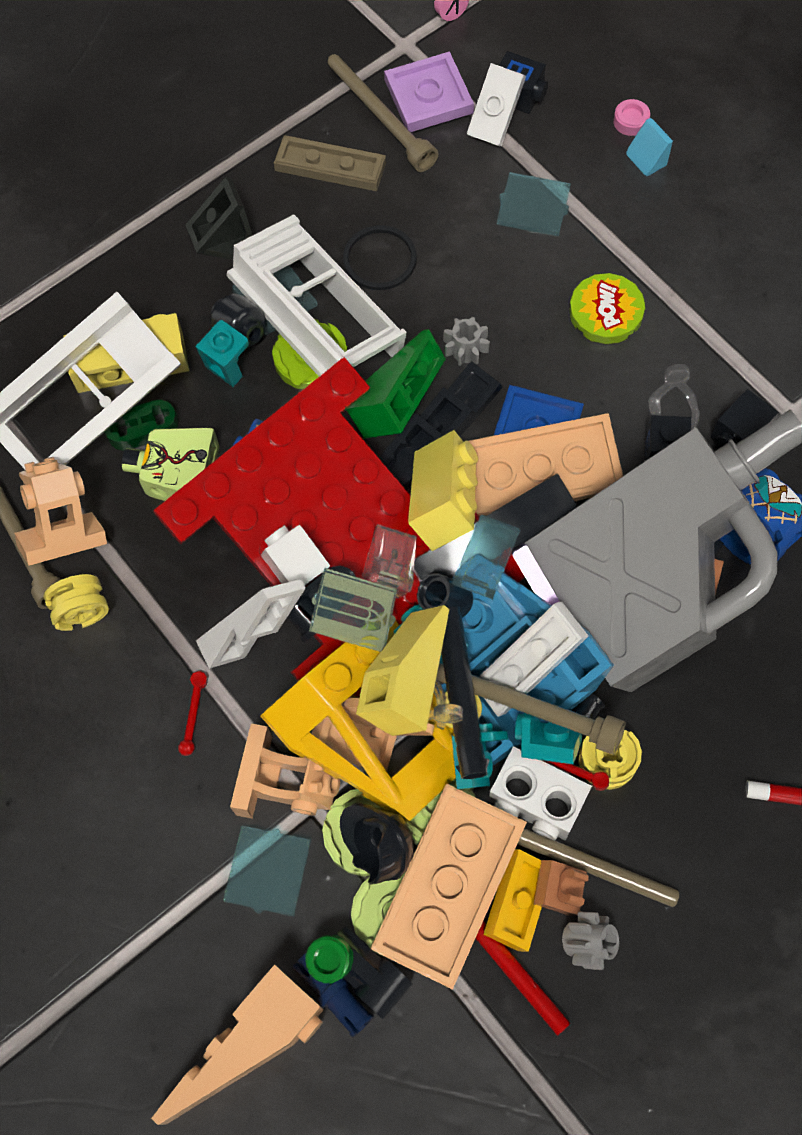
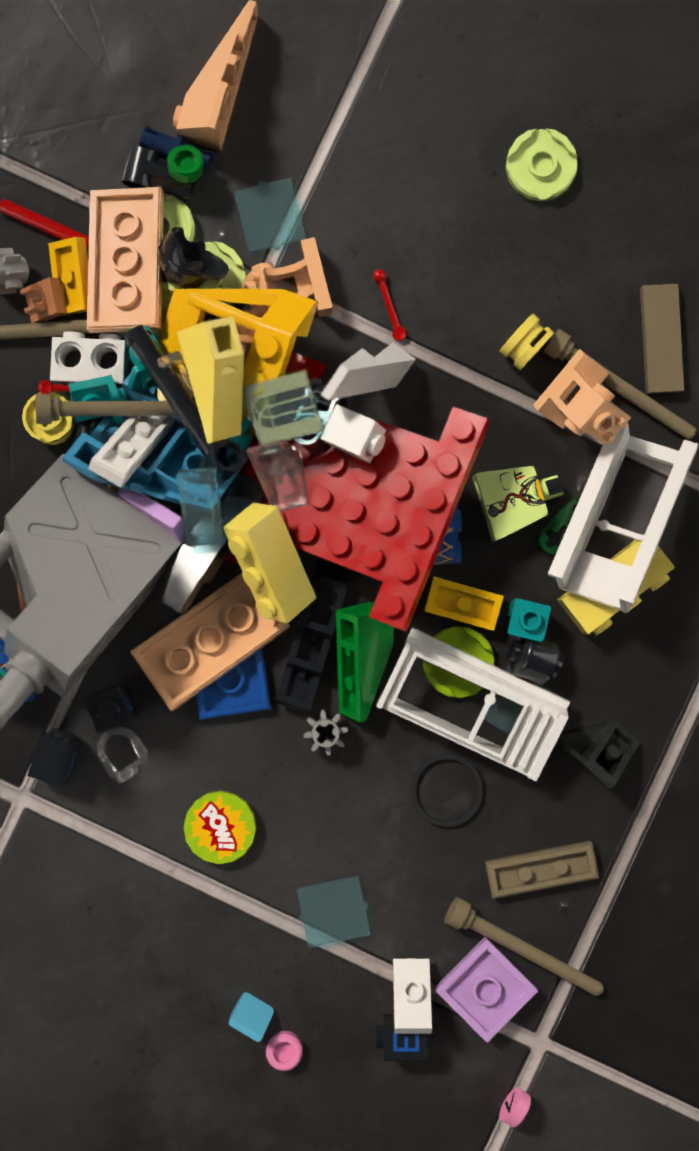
camera: 150 degrees right, 20 degrees up
none -> yellow plate [424,576,504,631]

